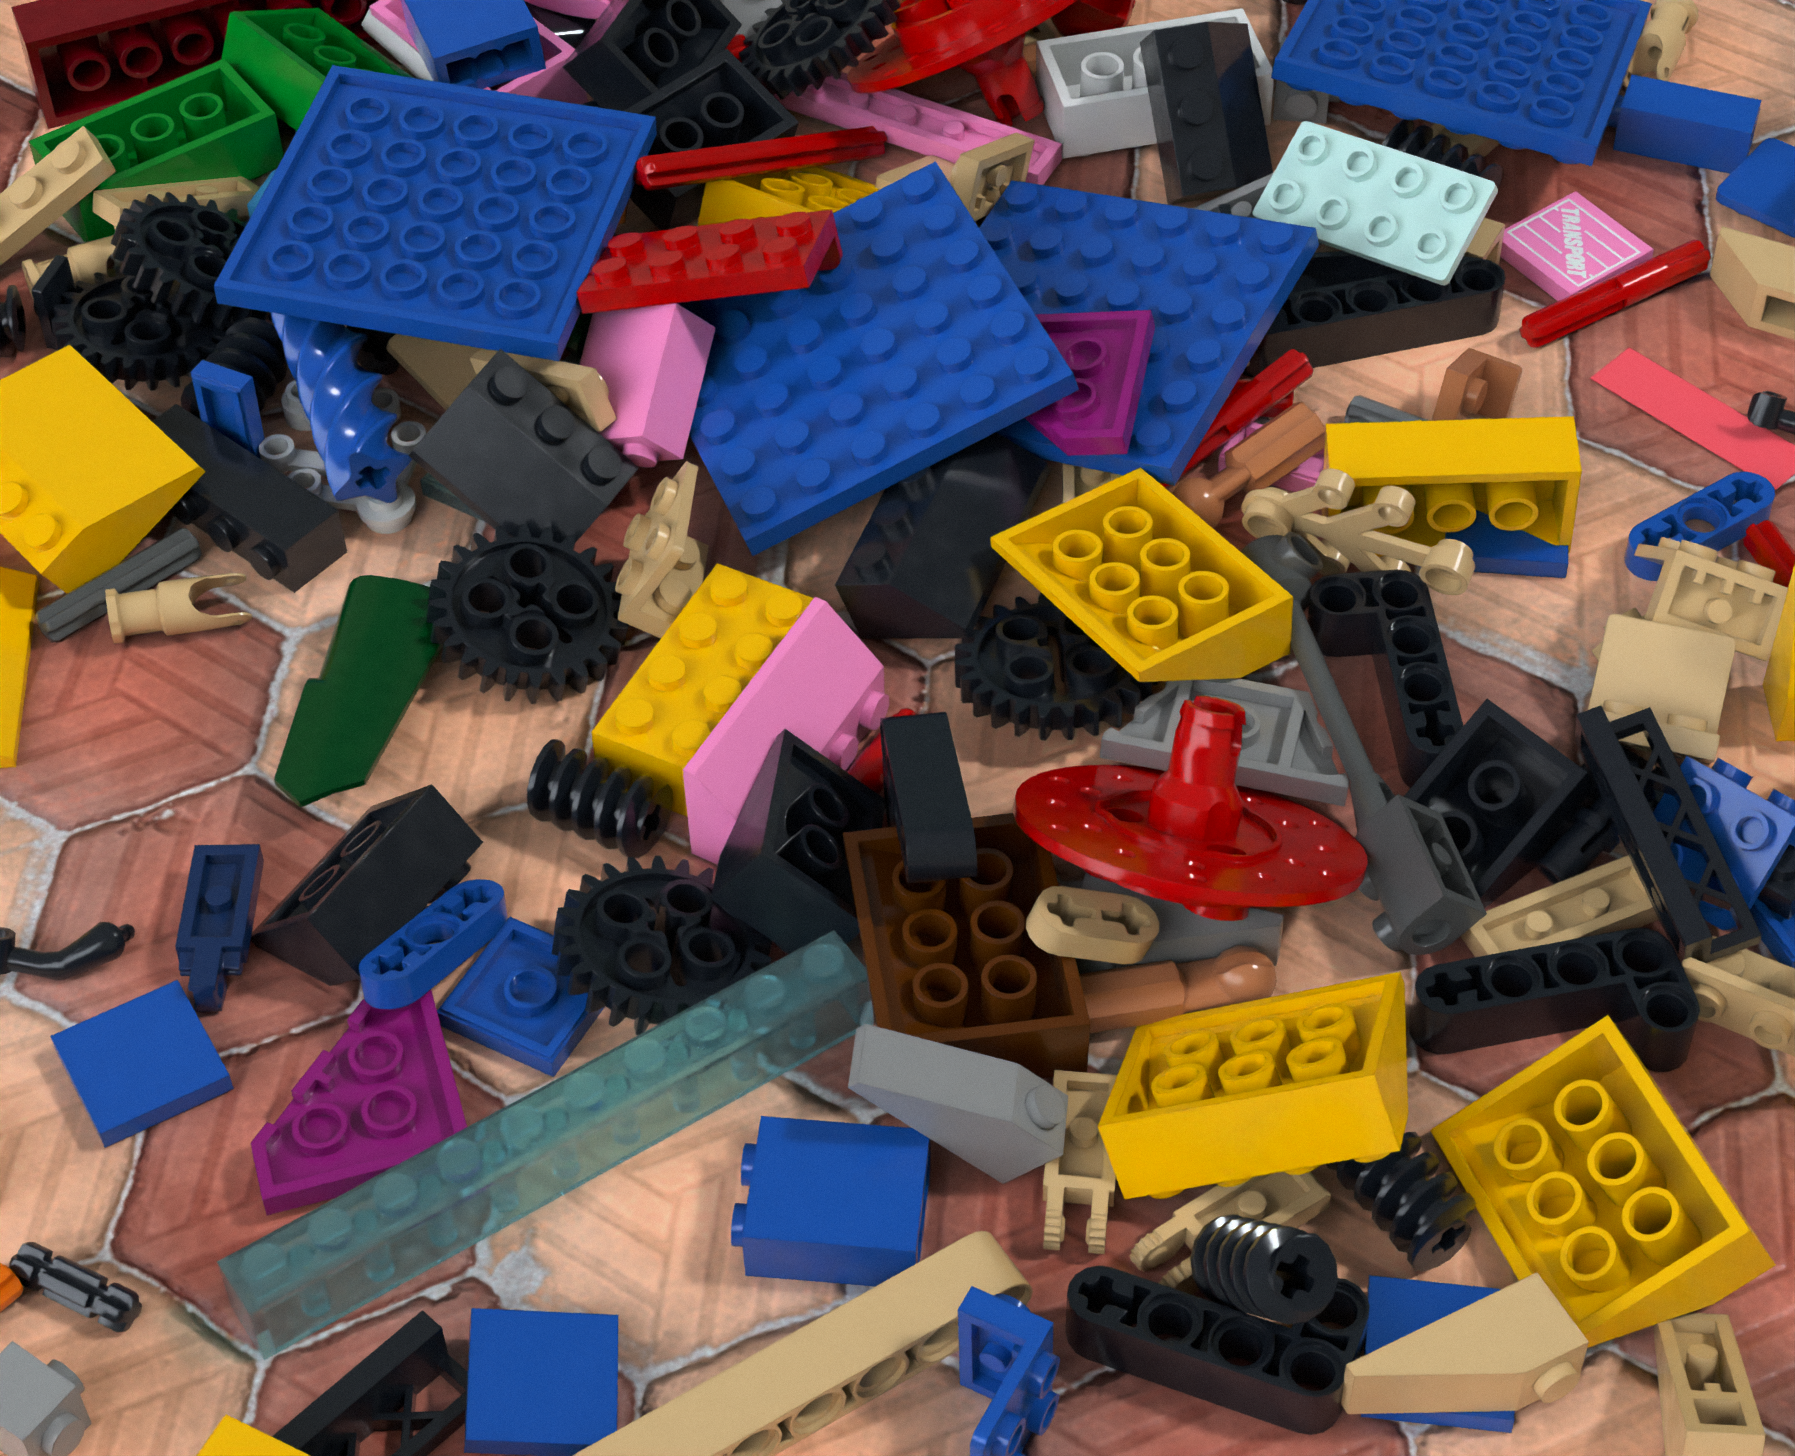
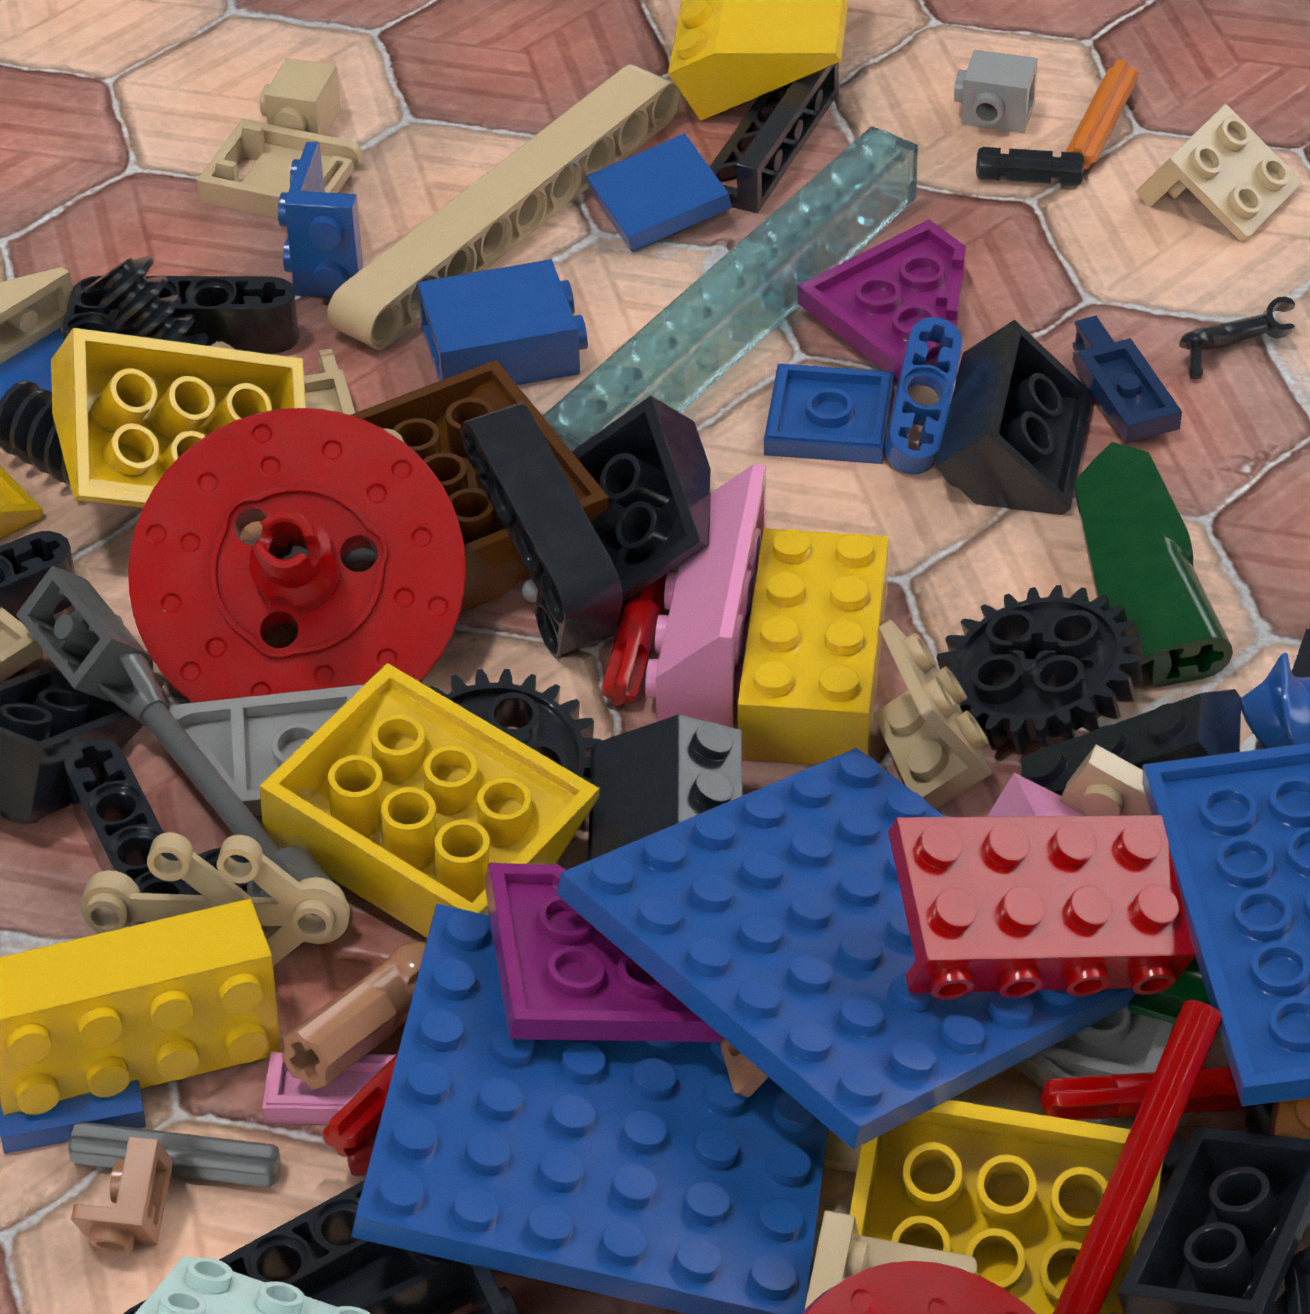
camera: 160 degrees right, 5 degrees down
blue tile [50,980,234,1148] -> none
black piece [527,739,673,858] -> none
black gear [551,856,773,1039] -> none
light grey slope [848,1024,1068,1184] -> none

